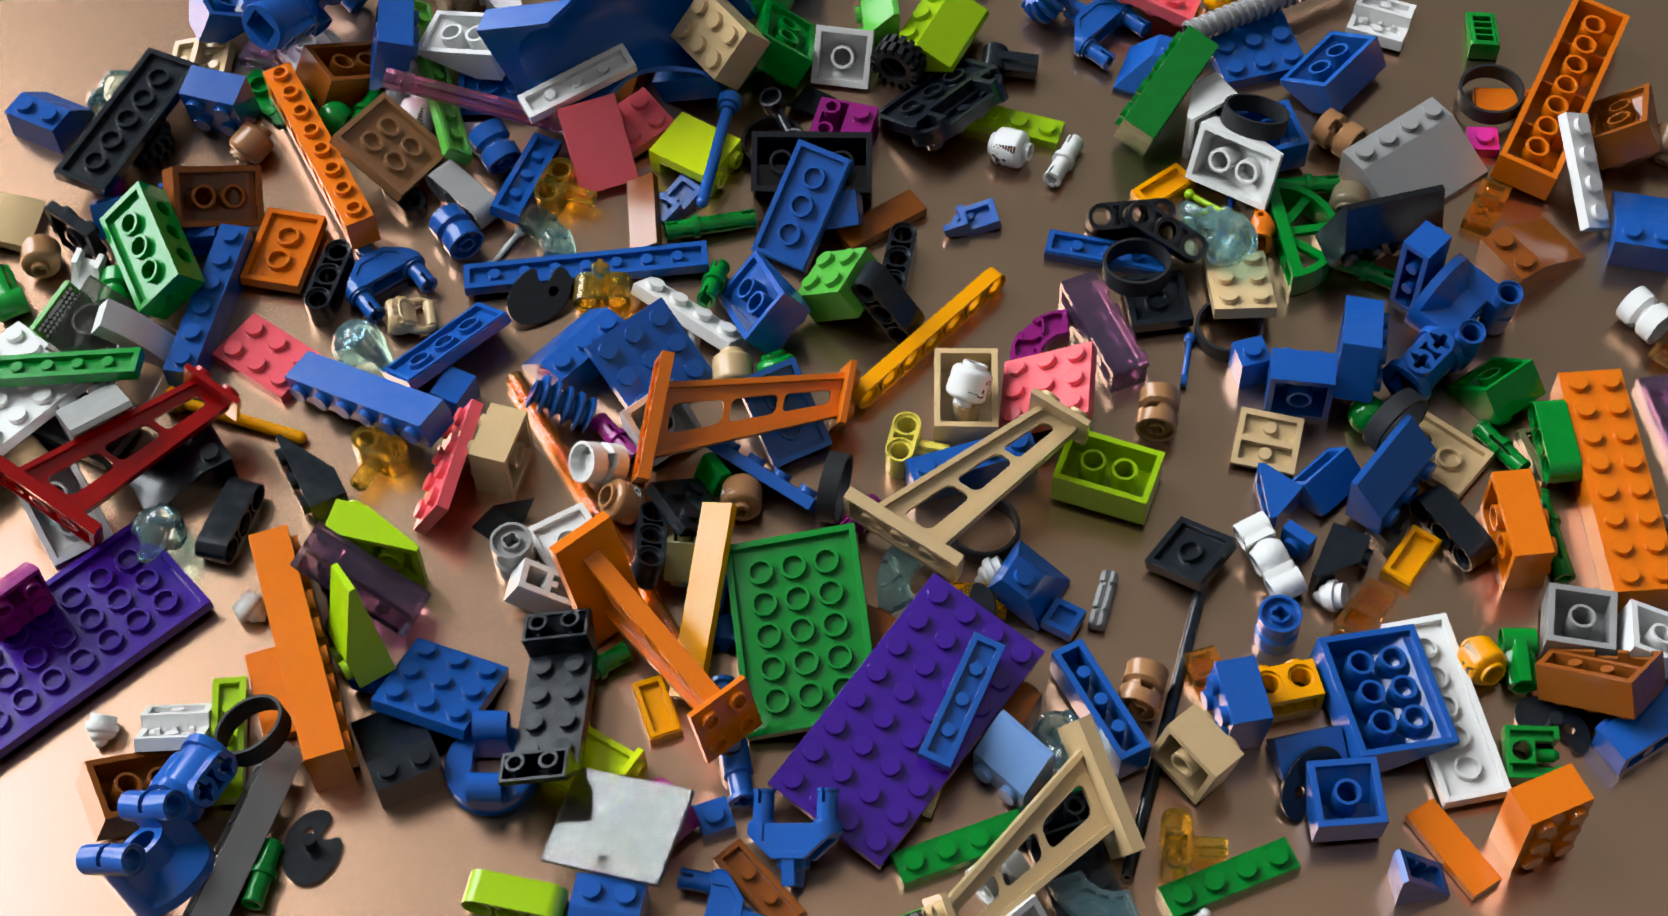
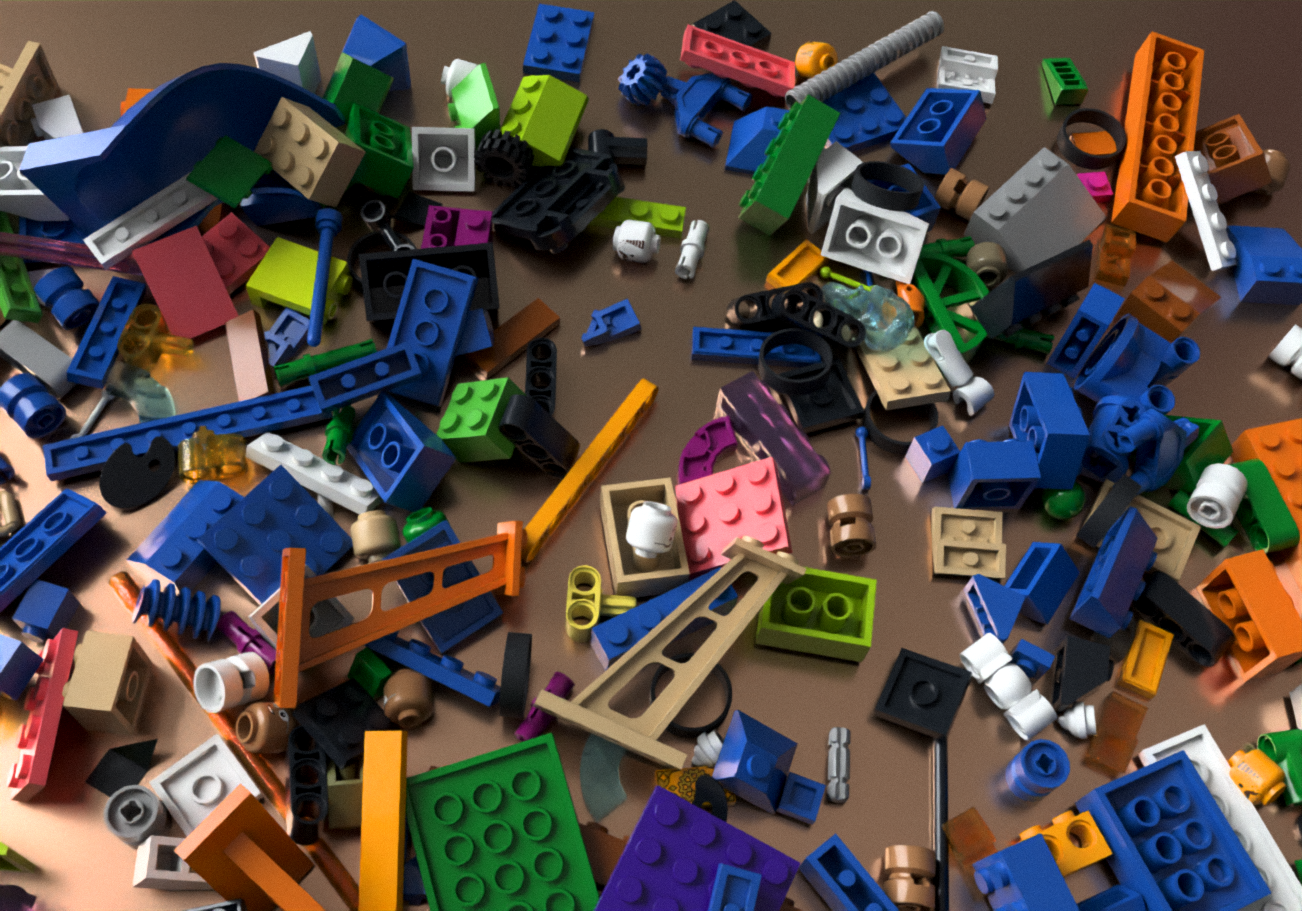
camera: 20 degrees left, 5 degrees up
none -> green piece [186,135,272,208]
none -> blue brick [308,341,421,415]
none -> white piece [924,330,995,416]
none -> blue connector [1113,408,1199,497]
none -> white wheel [1187,463,1248,529]

